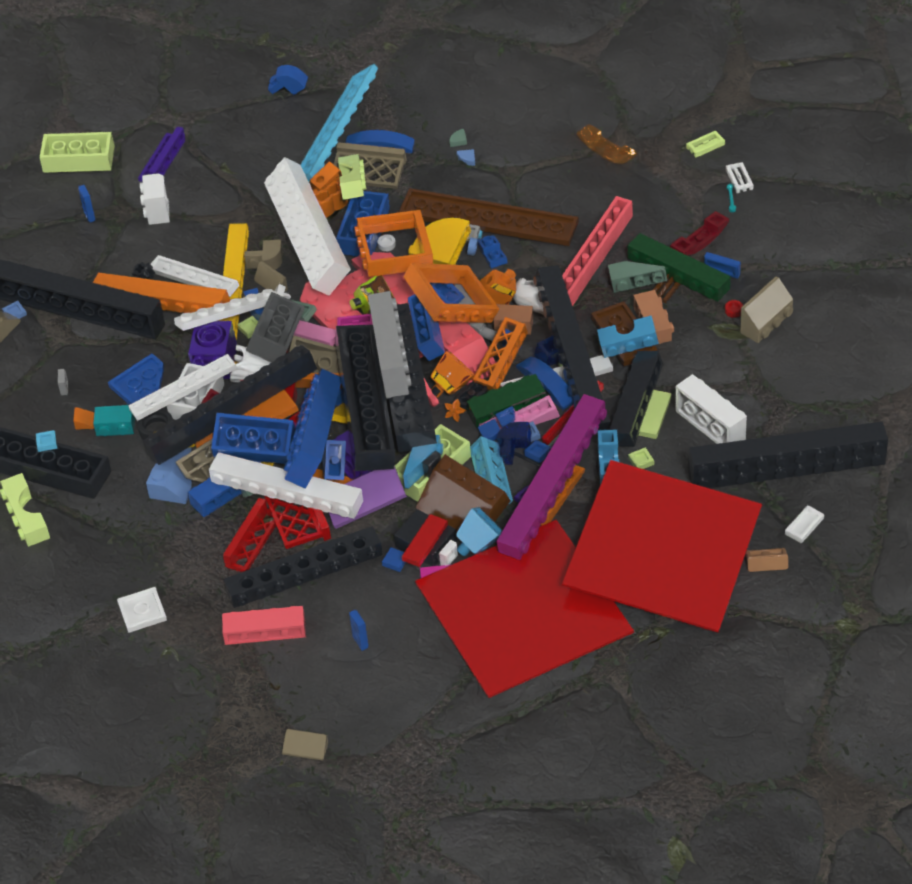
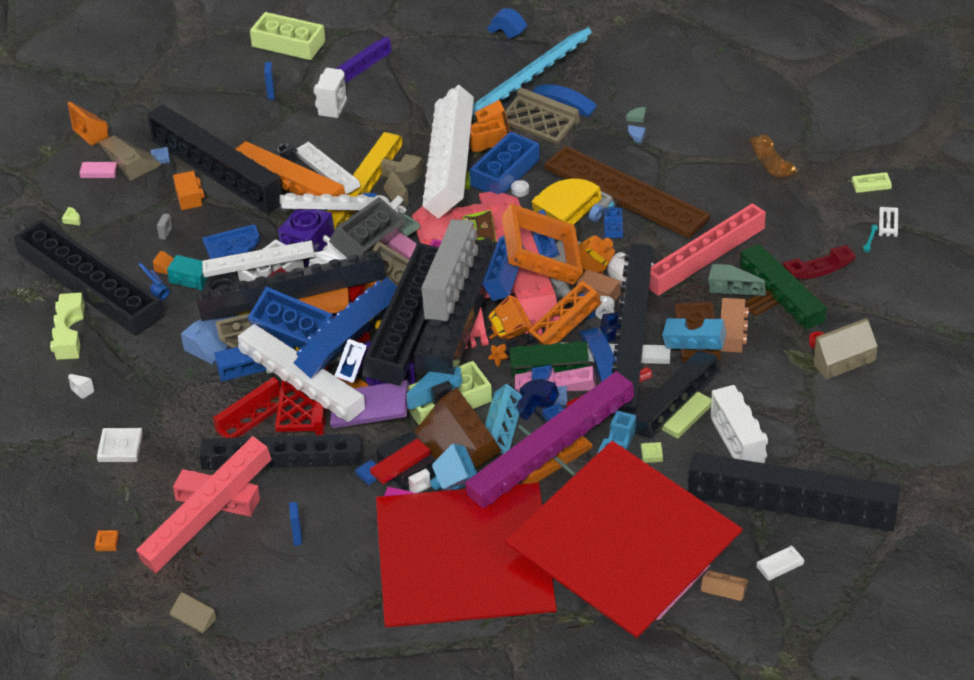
camera: 20 degrees right, 5 degrees down
medium azure tile [36,430,57,452] -> none
yellowish green arch [338,154,366,200] -> none
orange window [354,210,433,277] -> none
blue tile [478,419,503,441] -> none
blue tile [704,252,741,279] -> none
none -> white slope [68,374,94,399]
none -> orange tile [95,530,119,551]
none -> coral brick [136,436,272,573]
none -> blue plant [139,262,170,300]
none -> orange brick [173,171,204,210]
none -> sand green piece [518,425,576,476]
none -> white wheel [595,296,614,320]

